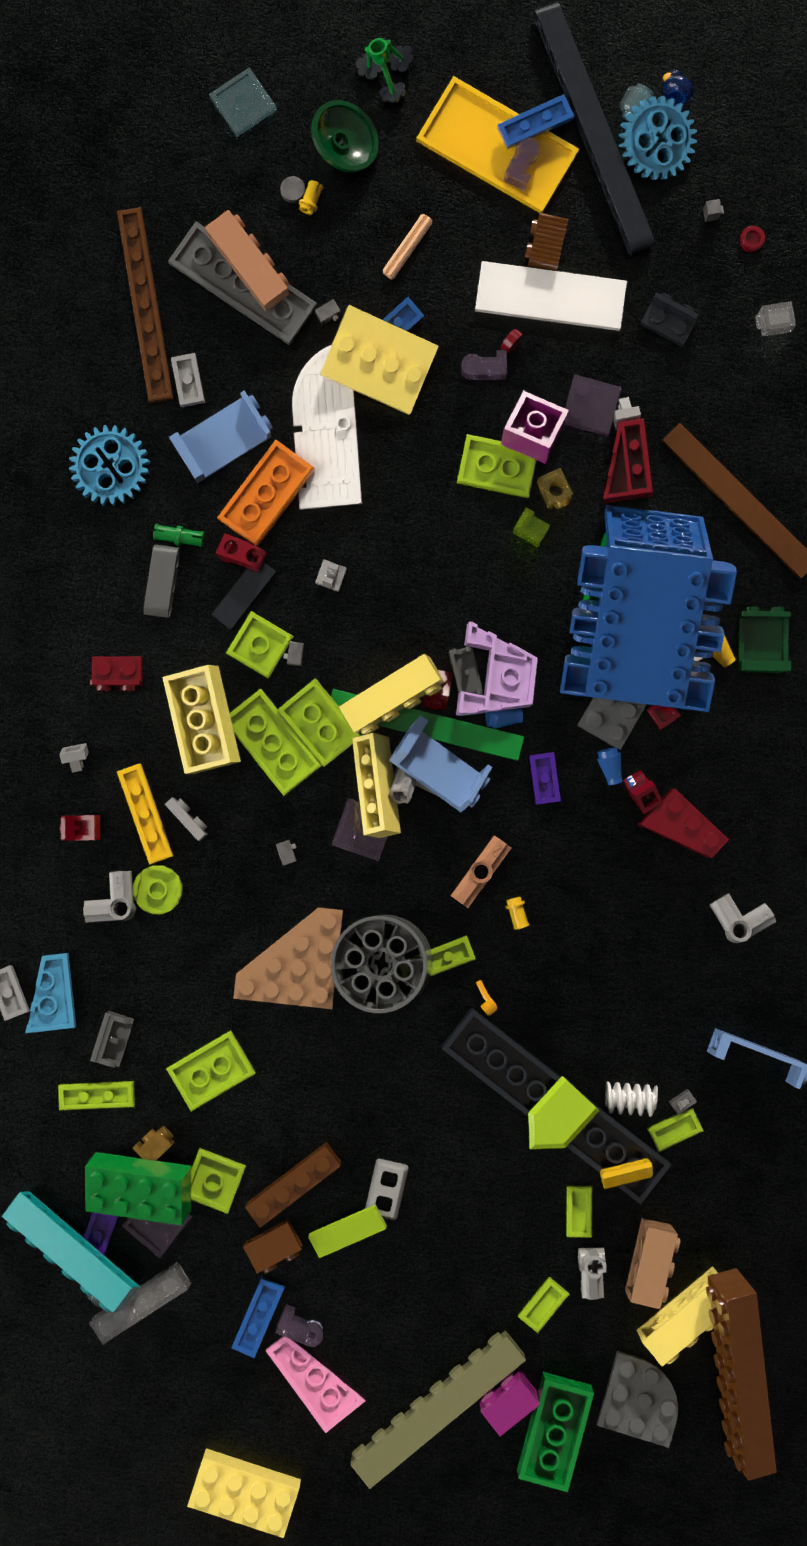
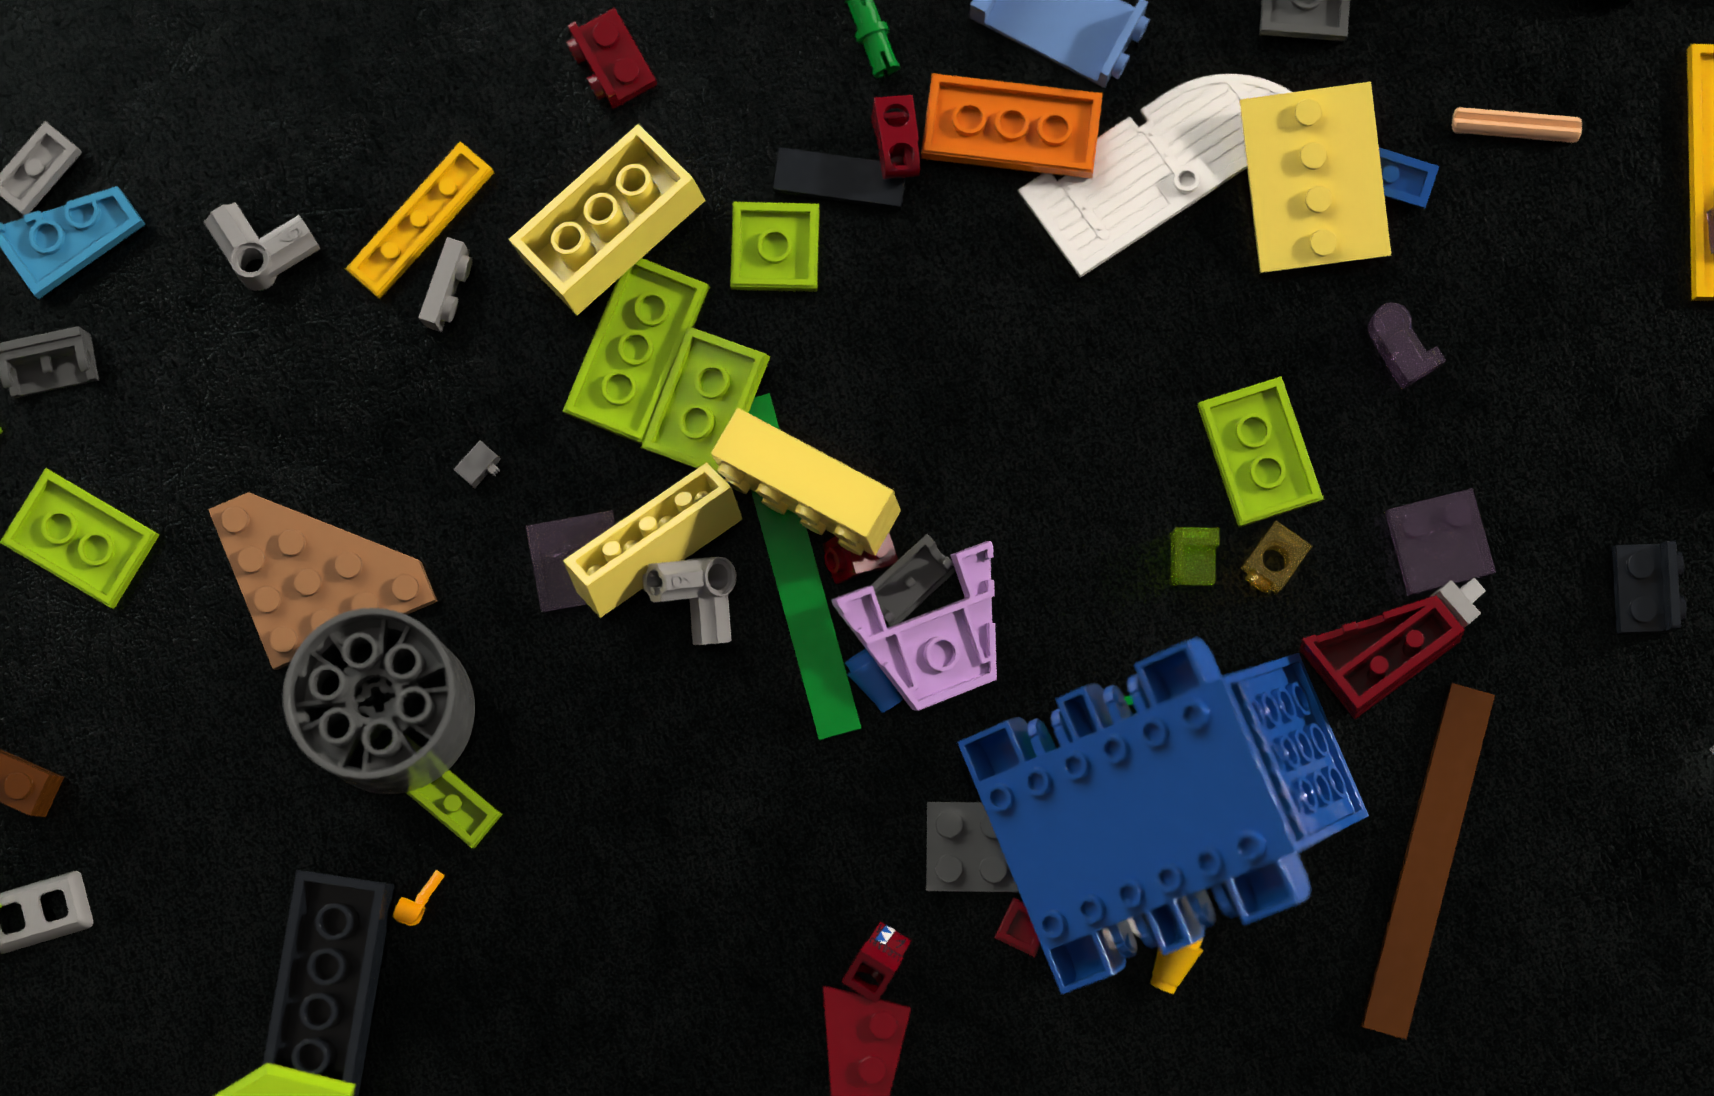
camera: 65 degrees right, 5 degrees down
light grey tile [60,743,89,773] -> none
dark red bracket [60,815,100,841] -> none
lime tile [133,866,183,914] -> none
dark grey beam [144,544,180,618] -> none
flat silver piece [283,642,304,666] -> none
flat silver piece [315,299,341,325] -> none
light grey tile [315,560,347,592] -> none
medium blue panel [389,715,492,812] -> none
nougat piece [451,836,511,908] -> none
white tile [475,261,627,331] -> none
dark red tile [501,329,523,354] -> none
magenta brick [501,391,569,464] -> none
yellow pin [505,897,529,930] -> none
reddish brown brick [525,213,568,271] -> none
dark purple plate [529,752,561,805] -> none
blue cone [597,747,623,785] -> none
dark green panel [737,607,791,673] -> none

